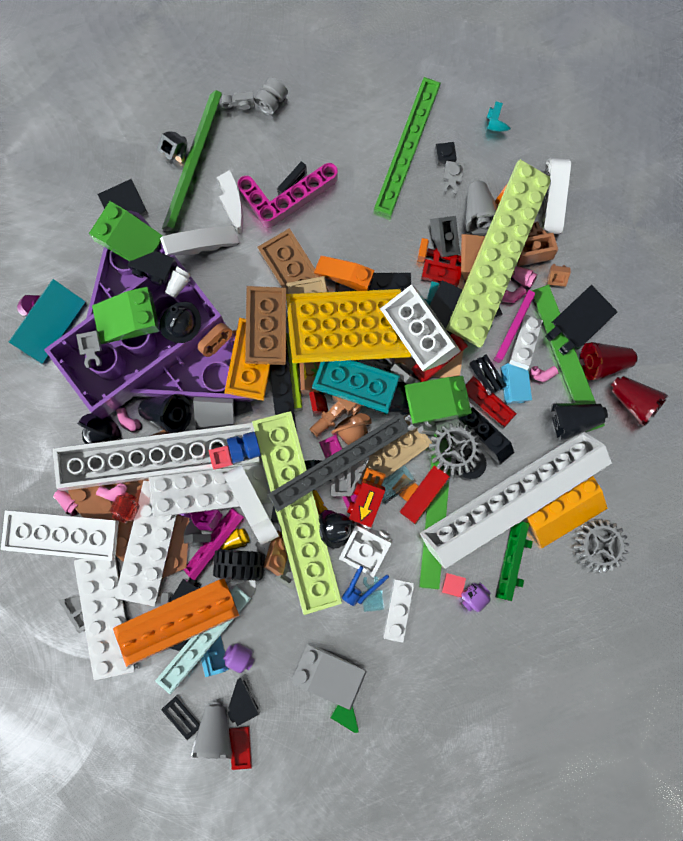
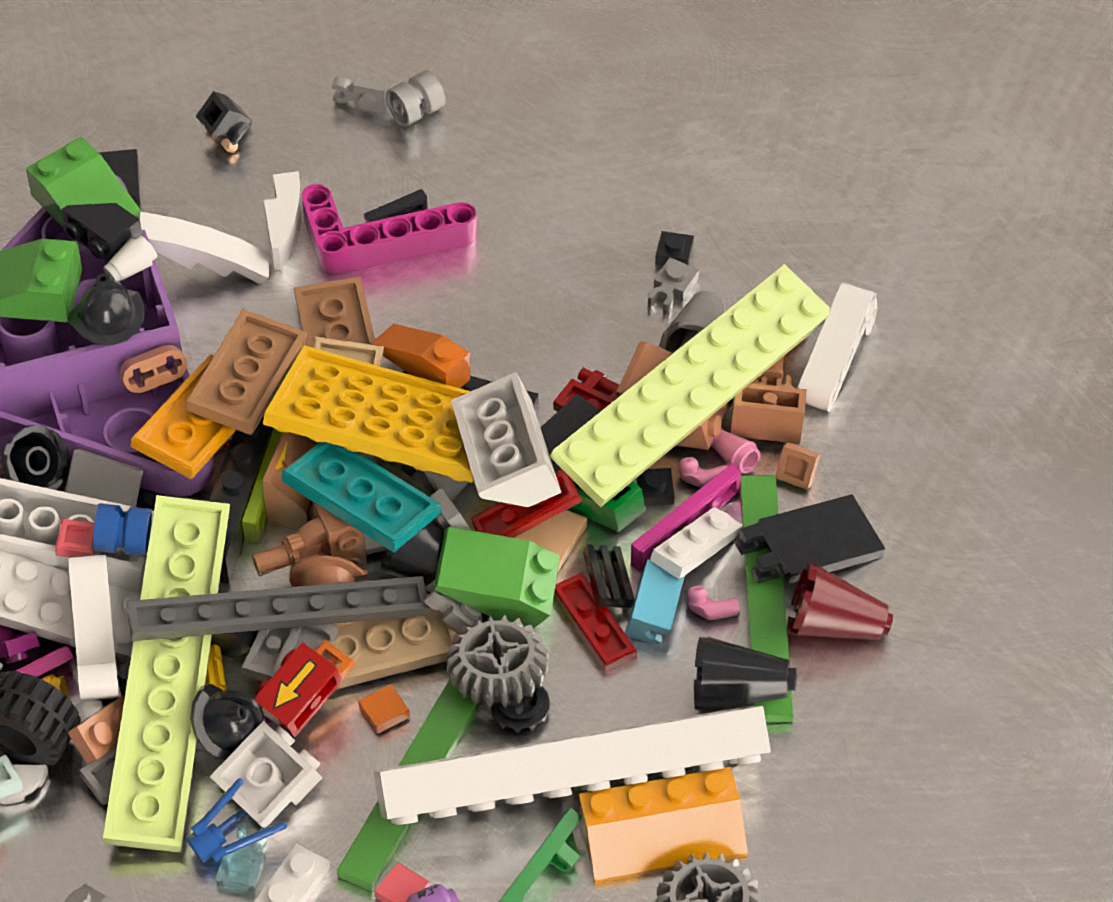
camera: 20 degrees right, 30 degrees down
bright green tile [162,90,222,232] -> none
red slope [309,391,328,417] -> none
bright green tile [374,77,441,217] -> none
clear light blue tile [382,465,416,504] -> none
red tile [400,465,451,524] -> none
orange tile [417,238,429,263] -> none
dark grey slope [430,216,460,257] -> none
black slope [458,407,515,465] -> none
teal plate [487,101,511,132] -> none
dark red cone [611,376,668,426] -> none

